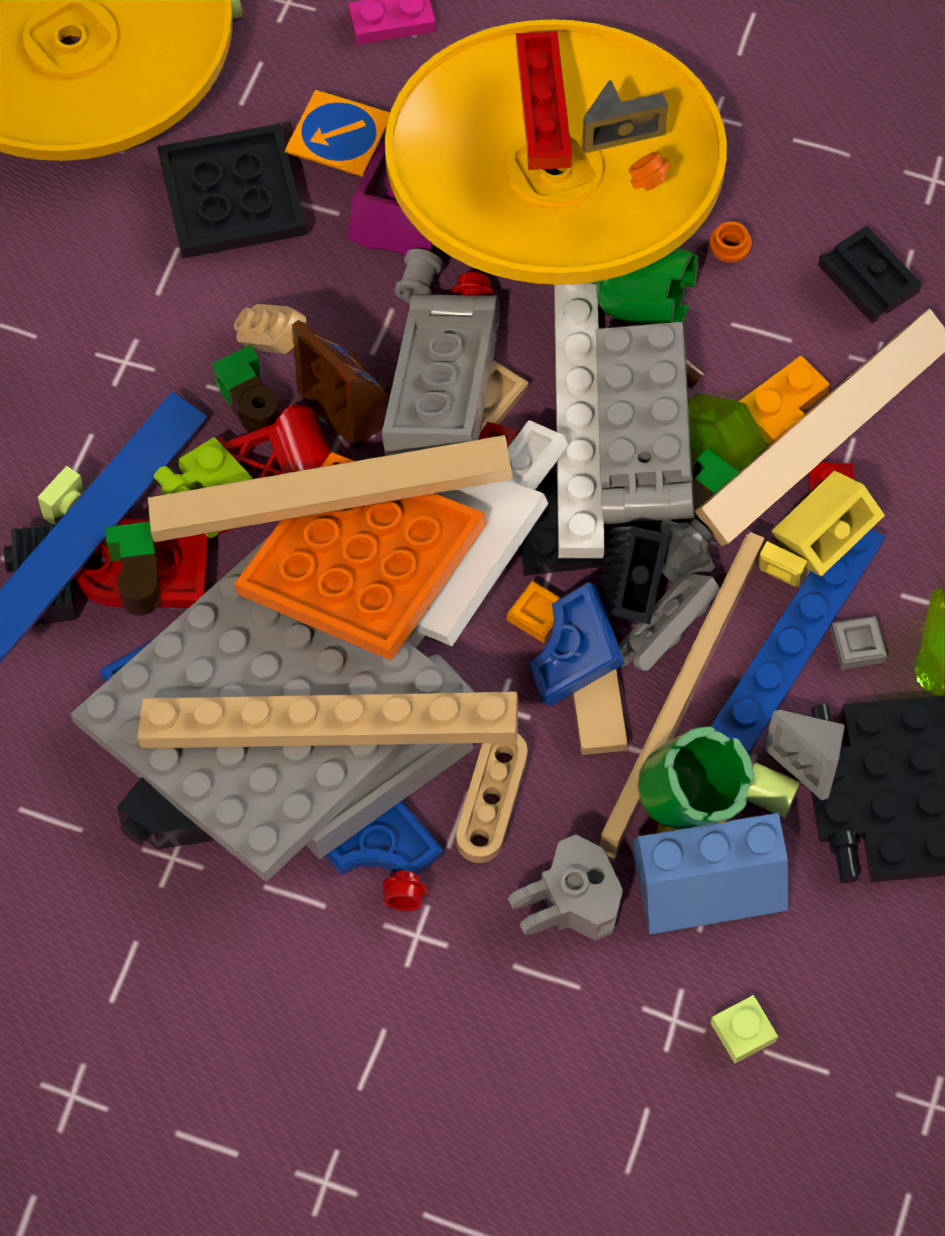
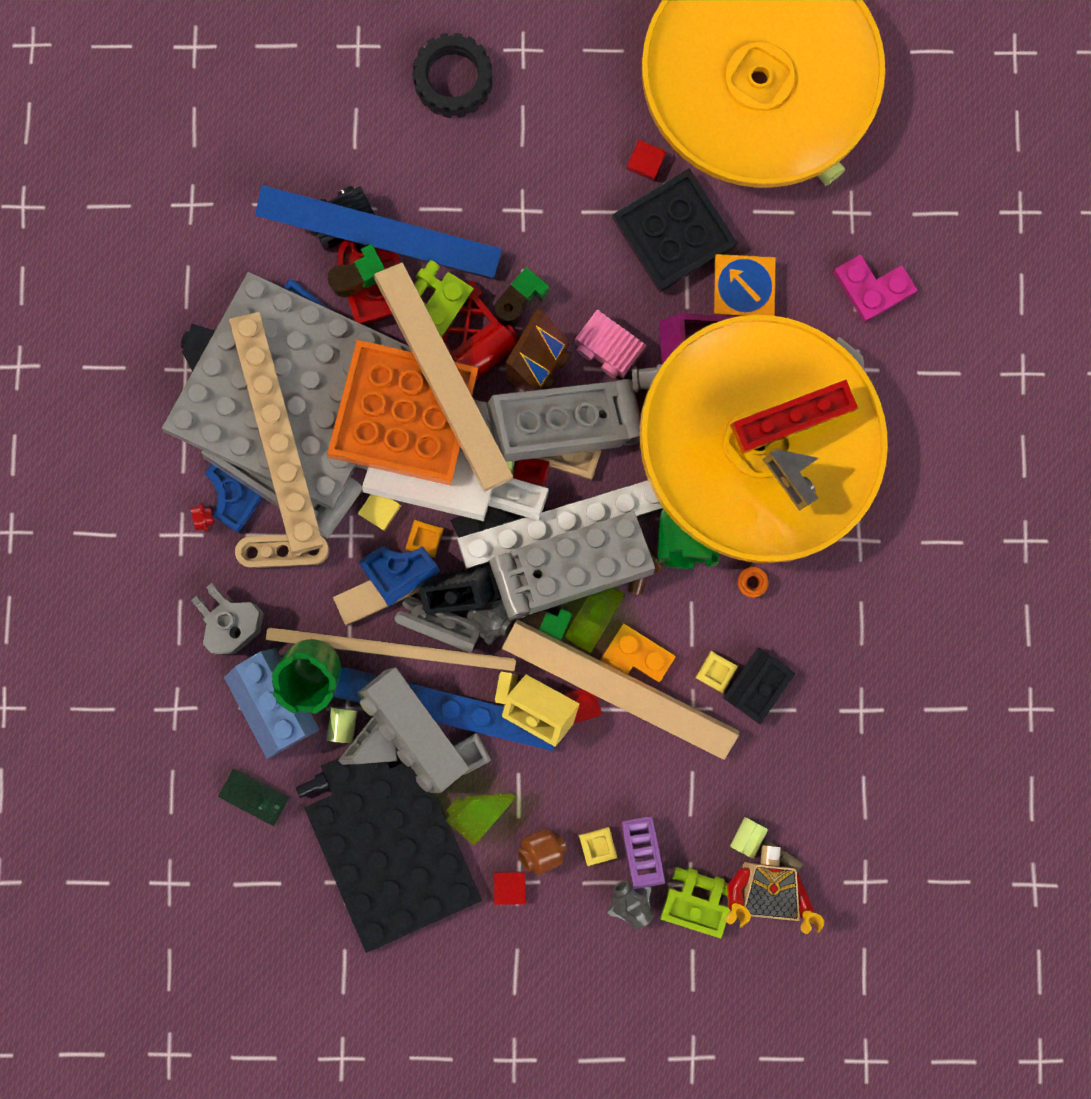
camera: 70 degrees right, 20 degrees up
yellowish green plate [38,466,84,525] -> none
tan plate [234,304,306,354] -> none
orange plate [628,152,671,191] -> none
yellowish green plate [710,995,778,1064] -> none
none -> clear green plate [218,769,289,826]
none -> light grey brick [357,667,469,793]
none -> light yellow tile [358,494,401,531]
none -> bright pink brick [575,310,646,379]
none -> red tile [626,140,666,181]
none -> light yellow tile [695,651,738,693]

